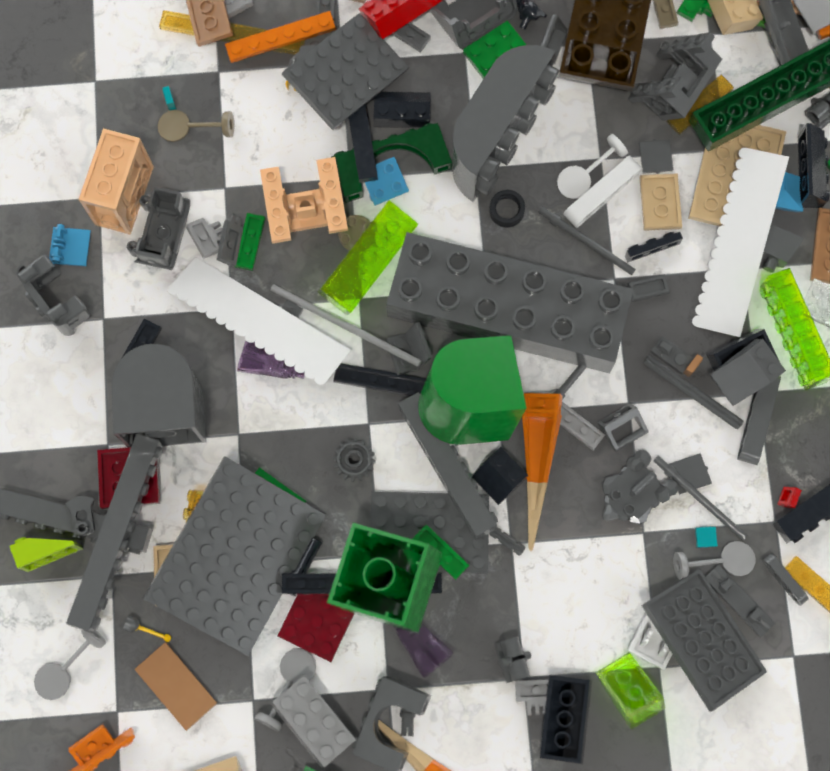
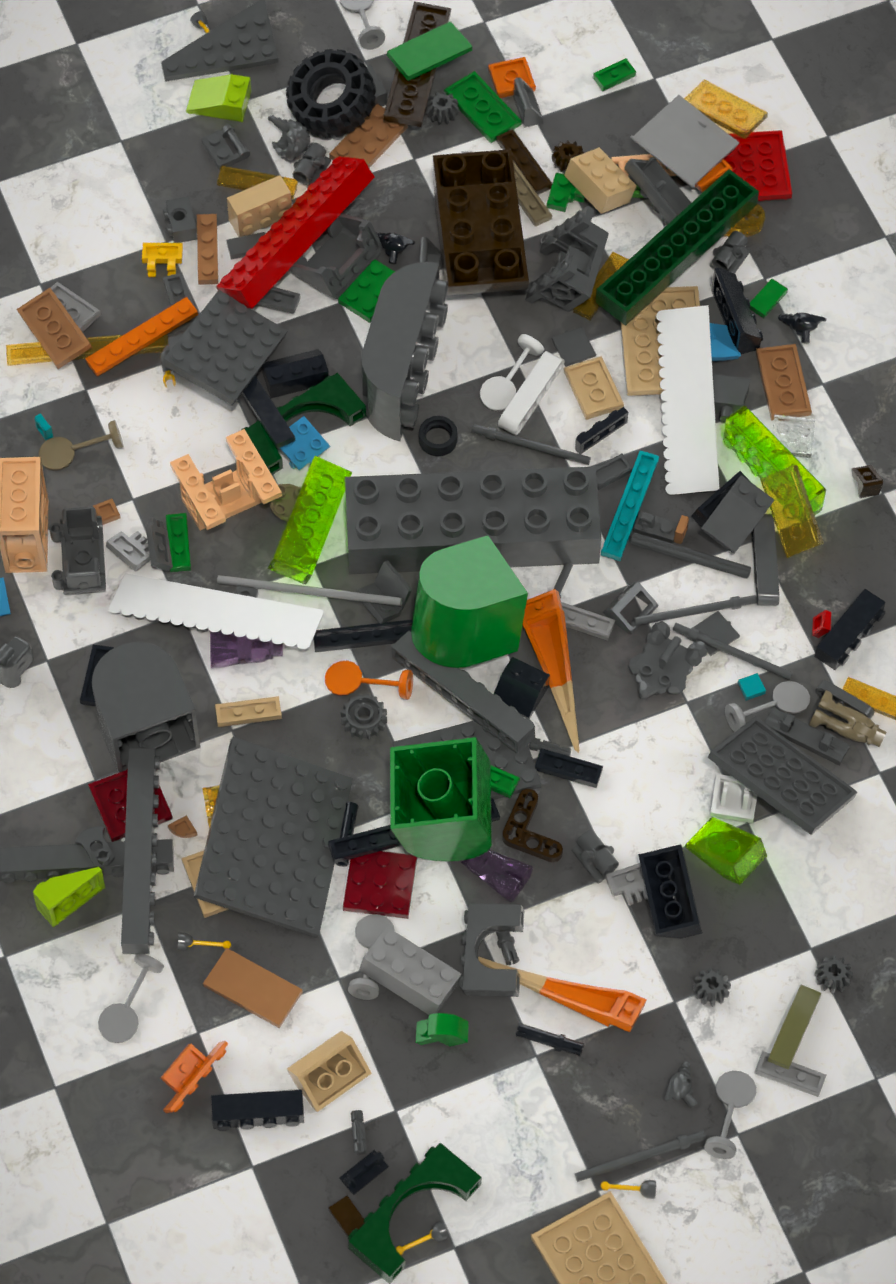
camera: 20 degrees left, 15 degrees down
none -> medium nougat tile [93,499,120,525]
none -> medium nougat tile [167,815,197,838]
none -> tan plate [215,696,282,727]
none -> orange piece [325,660,413,700]
none -> dark brown beam [502,788,563,862]
none -> black plate [535,748,603,788]
none -> teal plate [601,450,659,561]
none -> dark grey bar [634,595,757,626]
none -> clear yellow tile [760,465,824,558]
none -> dark tan piece [809,690,887,747]

